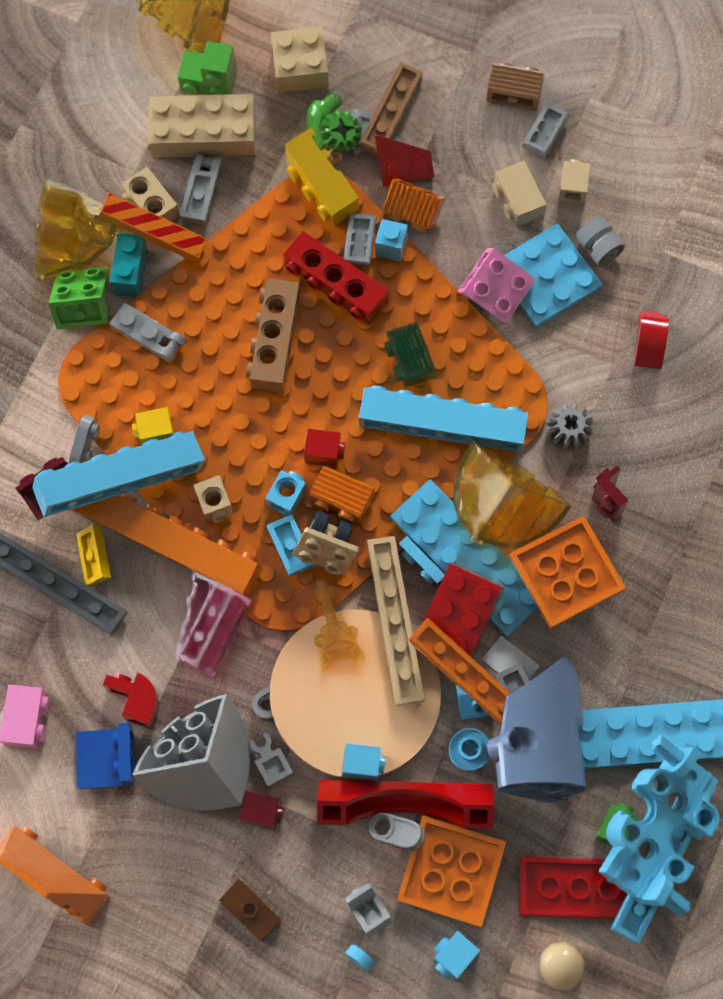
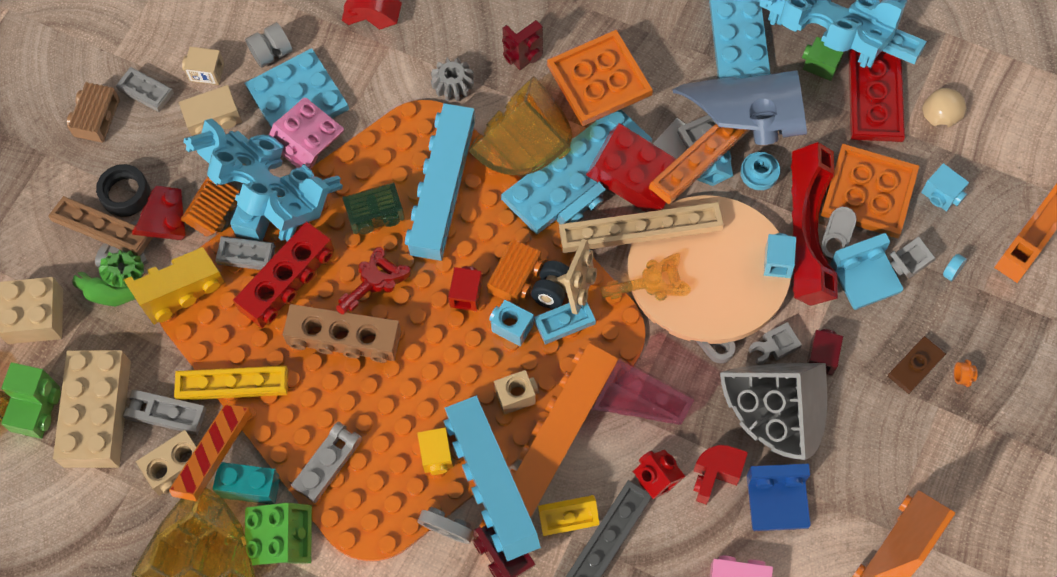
camera: 90 degrees left, 5 degrees down
none -> black tyre [96,164,150,217]
none -> yellow tile [174,366,288,400]
none -> medium azure gear [184,118,343,241]
none -> red piece [336,247,411,314]
none -> red brick [632,449,686,499]
none -> medium azure bracket [830,233,903,310]
none -> orange plate [954,360,977,387]

